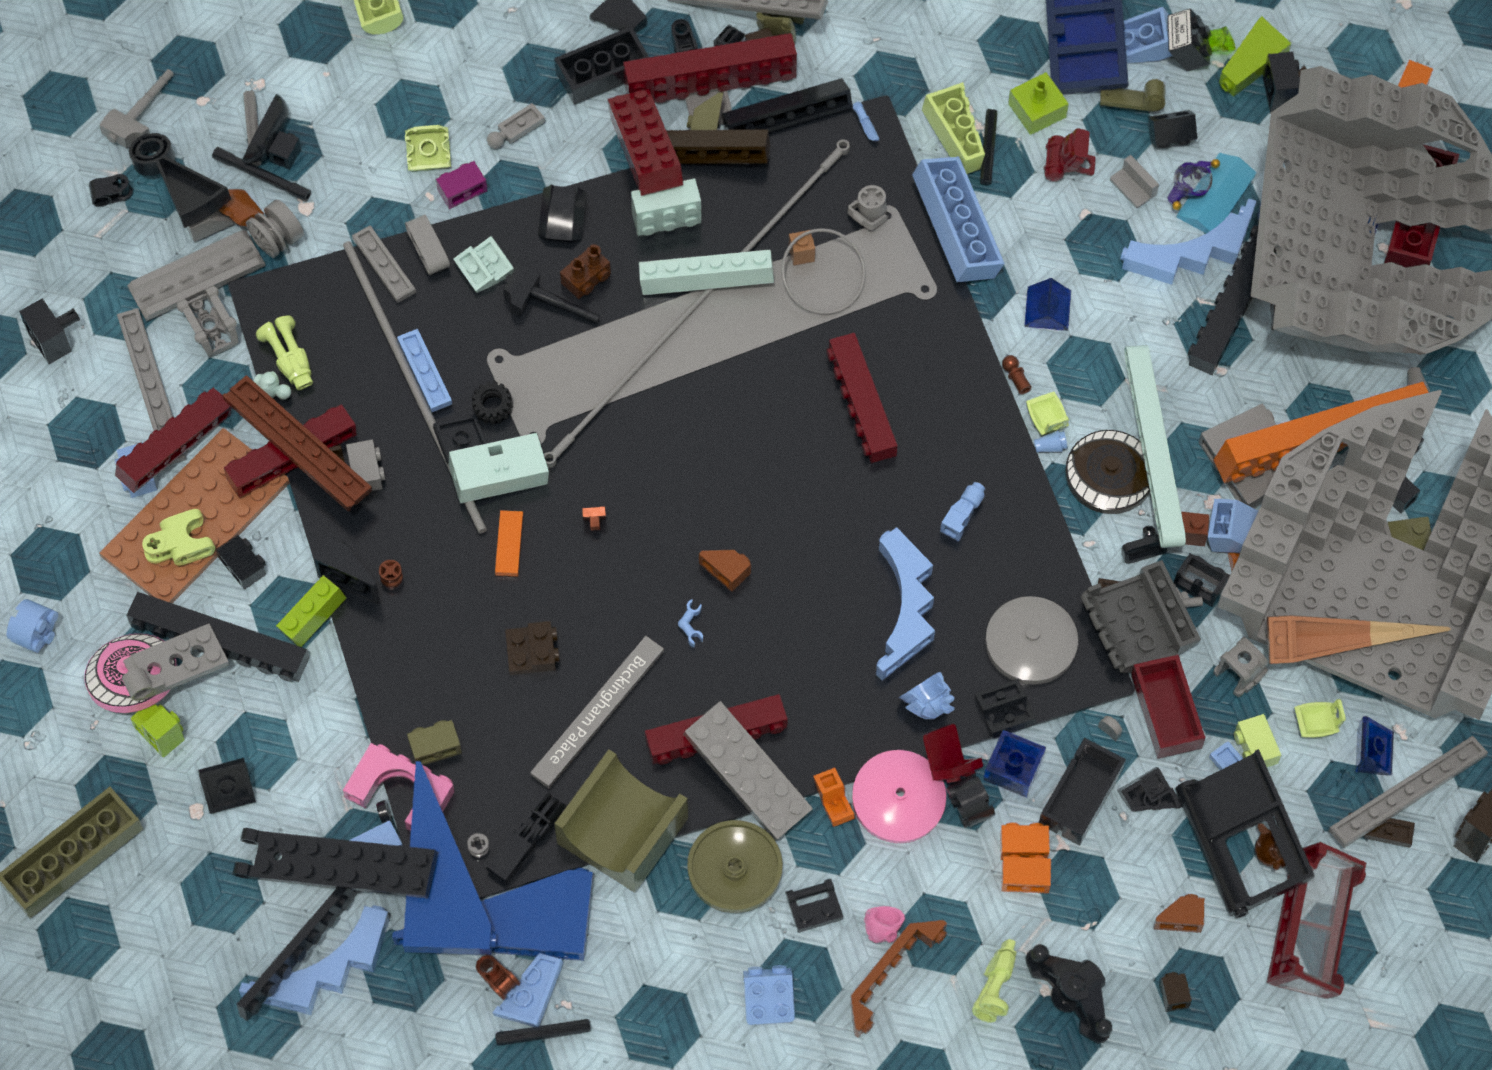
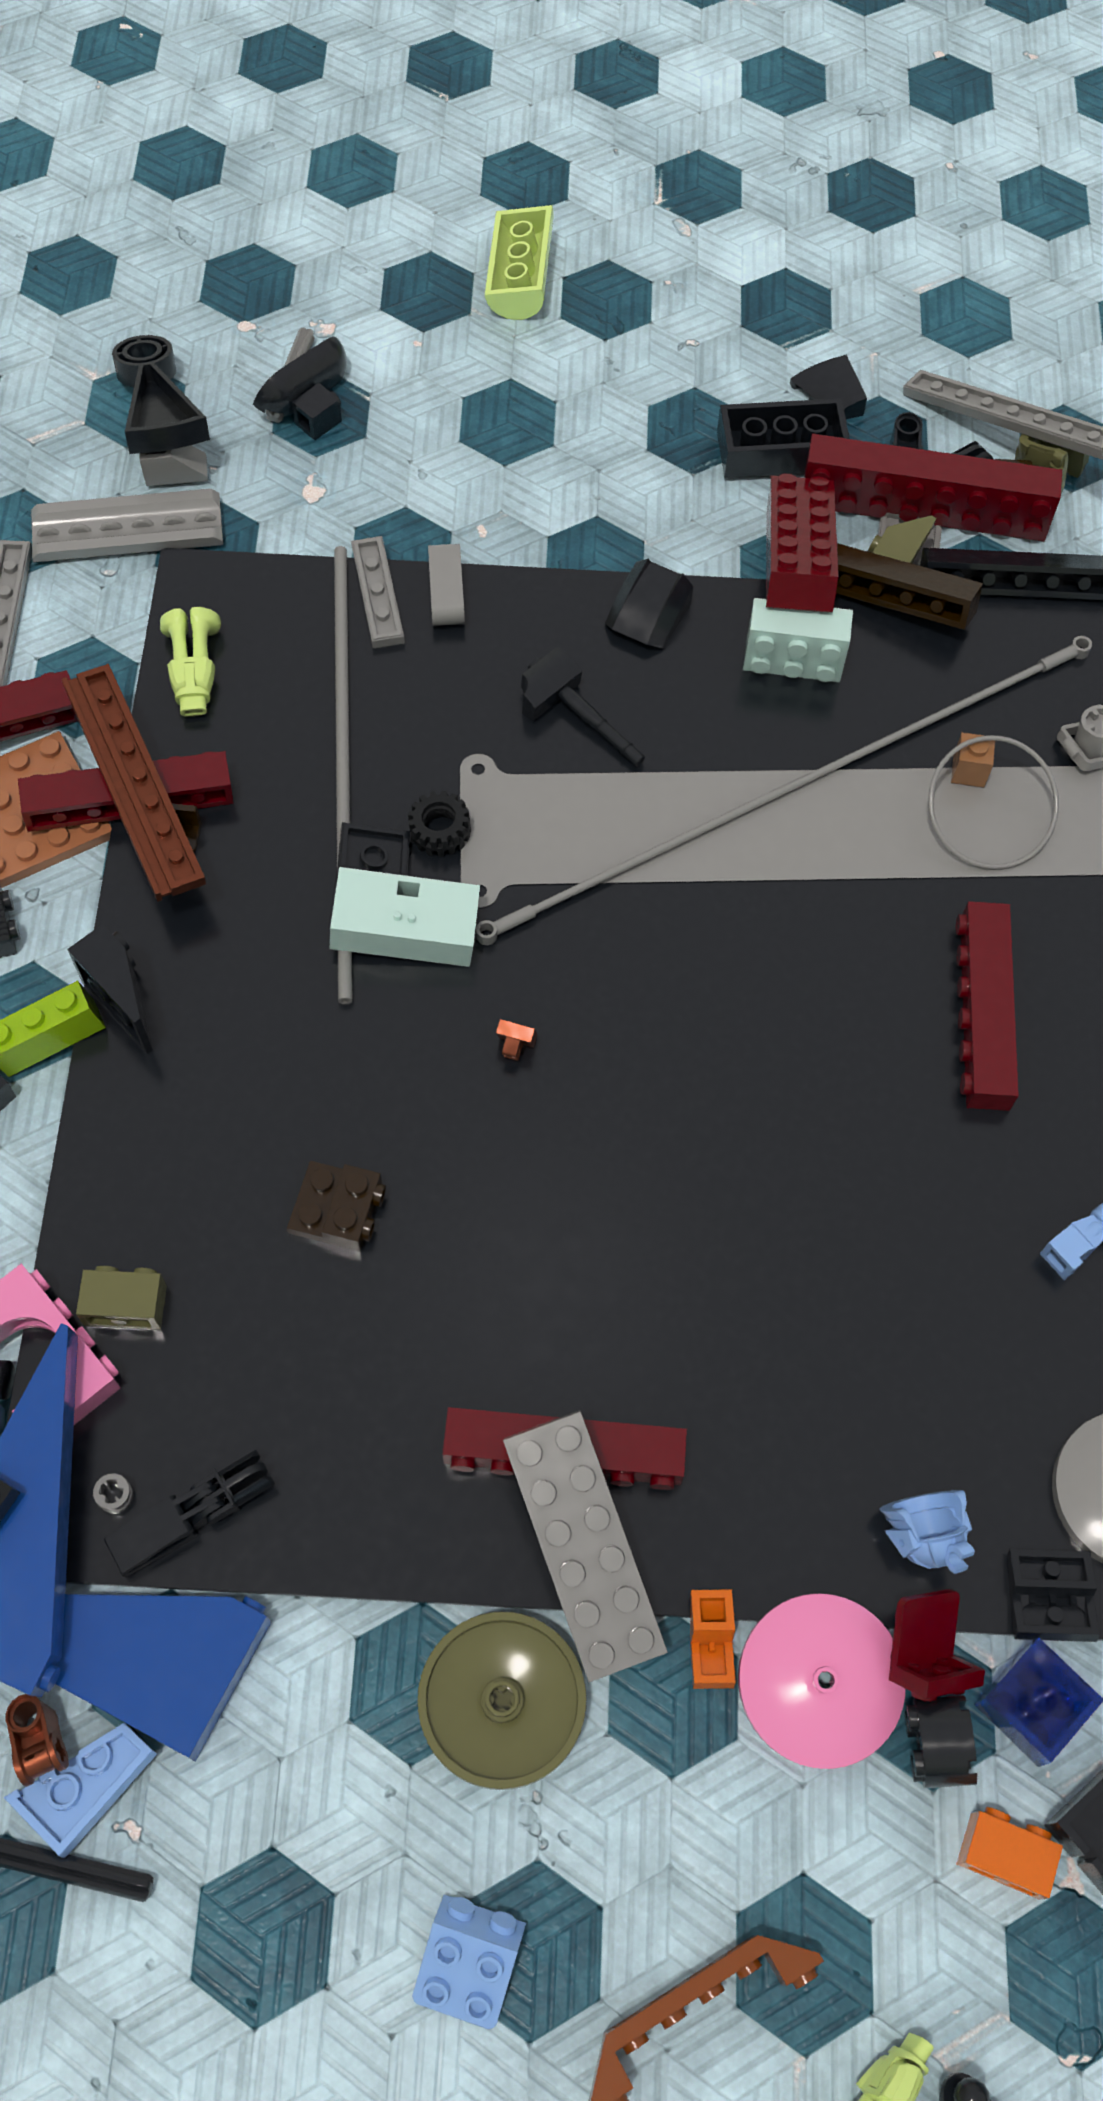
camera: 20 degrees right, 0 degrees up
black piece [89,174,133,207] -> none
light grey piece [100,69,174,148] -> none
light grey piece [176,286,238,357] -> none
black piece [212,147,311,202] -> none
dark orange slope [219,189,264,227] -> none
light grey wheel [246,199,304,258] -> none
light aqua animal [254,371,291,400] -> none
light grey brick [346,440,385,491] -> none
copper wheel [379,560,403,588] -> none
light blue plate [397,329,452,412] -> none
yellowish green slope [405,125,451,171] -> none
magenta brick [436,161,487,209] -> none
light aqua slope [454,236,514,292] -> none
light grey plate [487,103,545,149] -> none
orange tile [495,510,523,577] -> none
light grey tile [530,636,664,788] -> none
olive piece [555,750,688,893] -> none
reddish brown brick [560,244,611,299] -> none
light aqua brick [639,250,774,295] -> none
light blue arm [678,599,703,647] -> none
dark orange slope [699,550,751,591] -> none
black plate [785,878,843,933] -> none
bright pink helmet [864,906,905,943] -> none
light blue arch [876,527,935,681] -> none
orange brick [1001,854,1051,894] -> none

